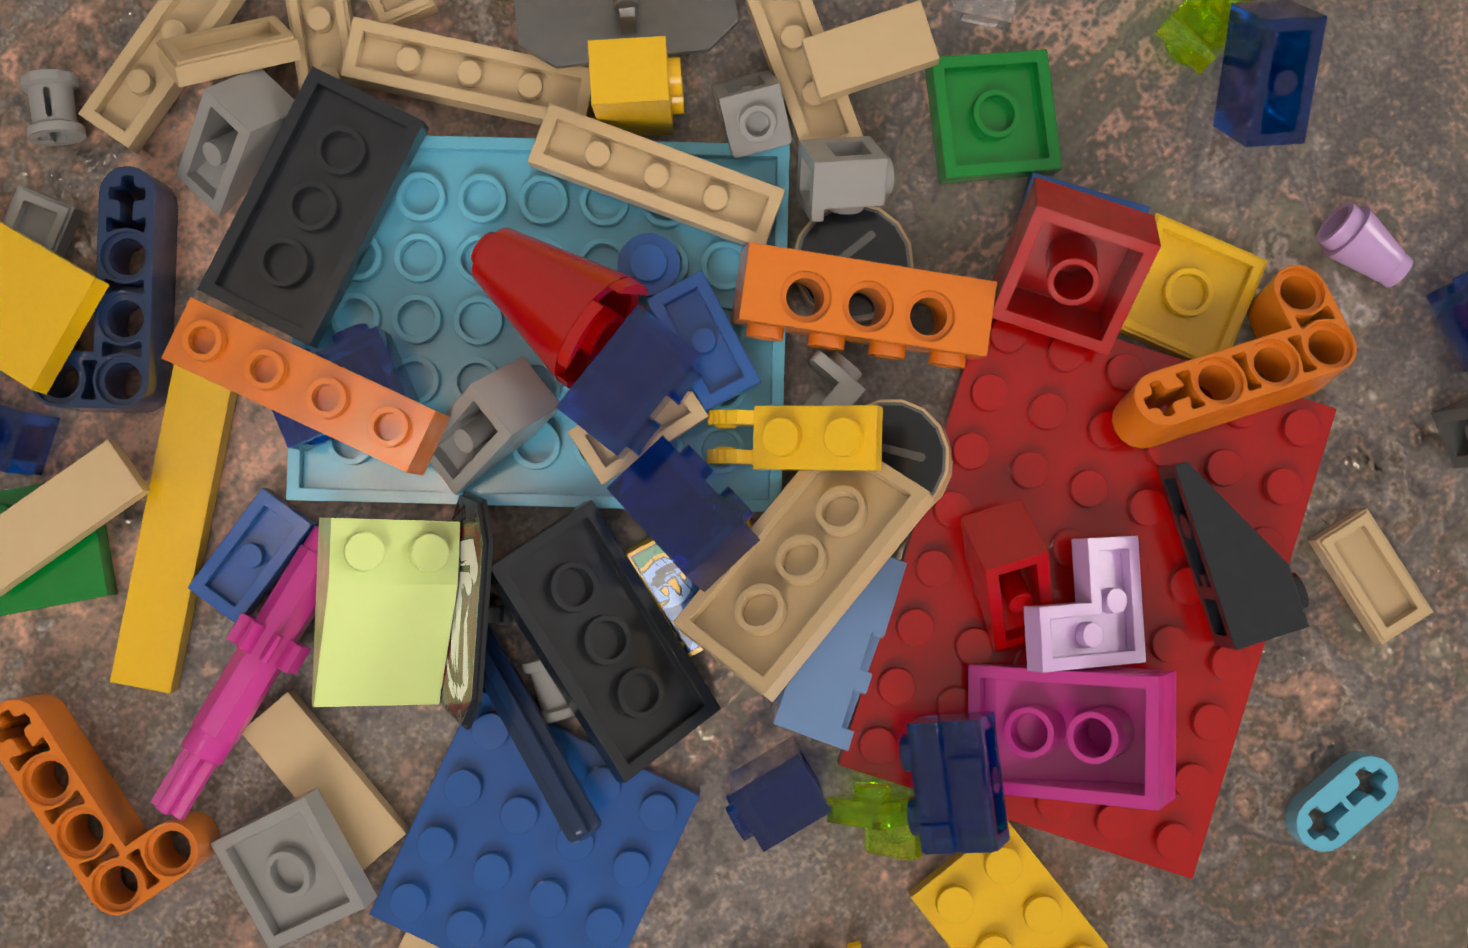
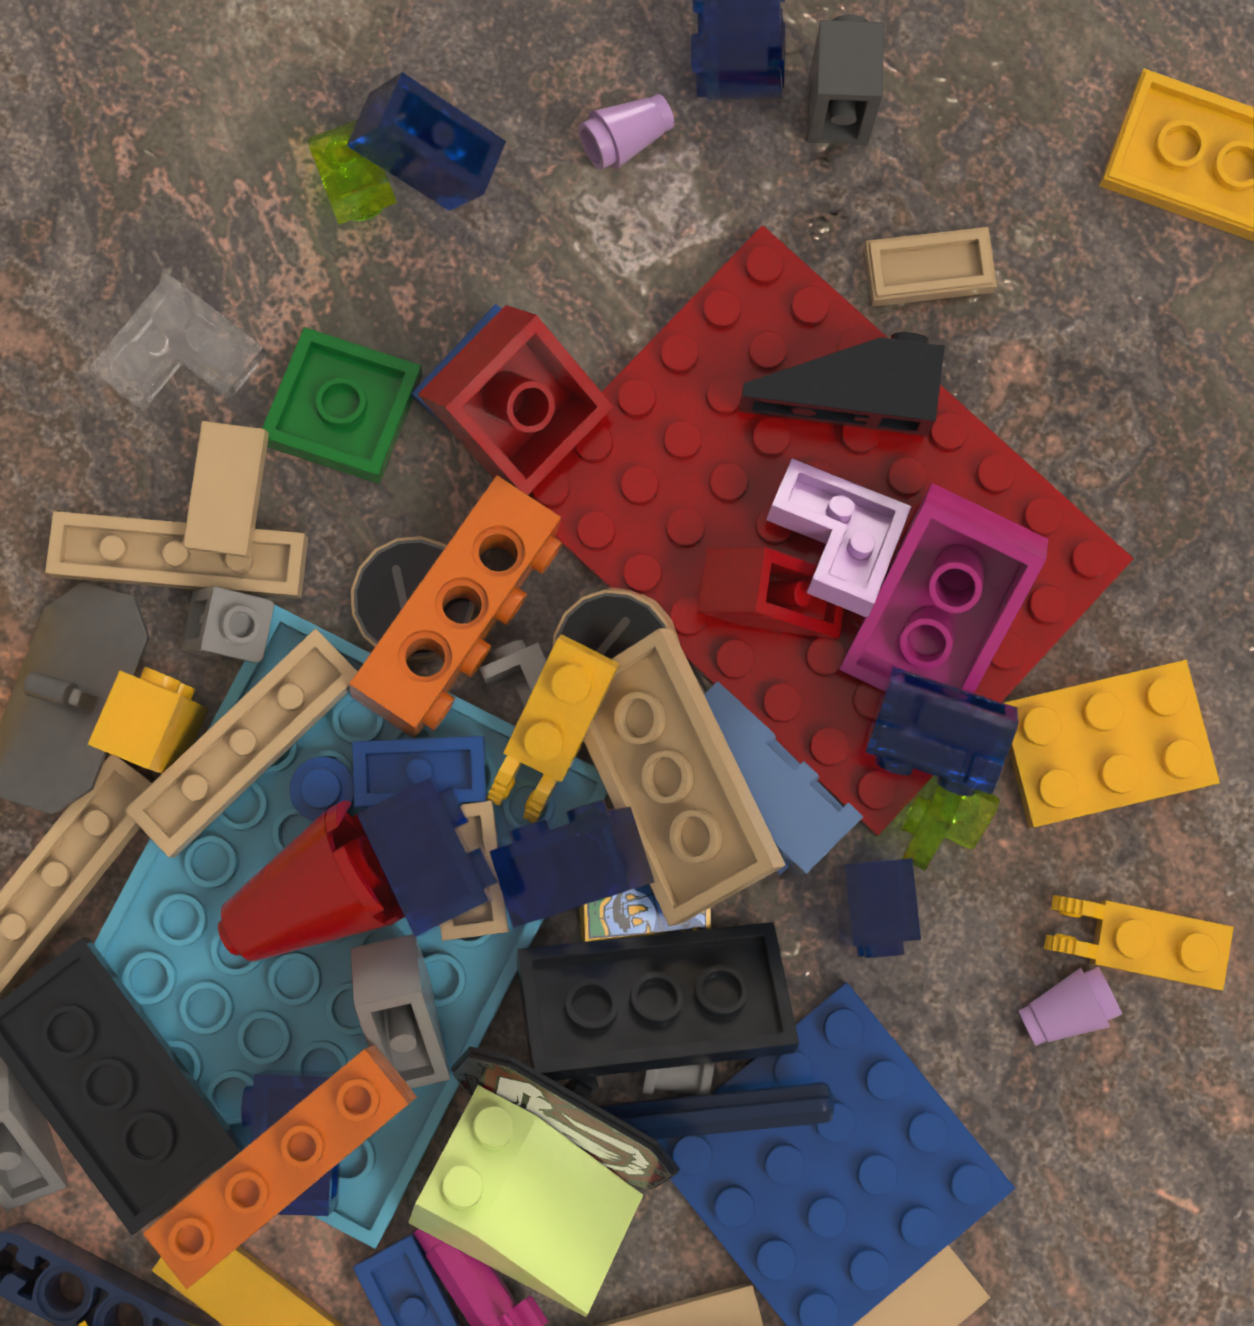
camera: 60 degrees left, 5 degrees down
light grey brick [796,136,894,222] -> none
orange beam [1112,265,1357,449] -> none
yellow tile [1119,213,1268,361] -> none
medium azure beam [1285,751,1399,852] -> none

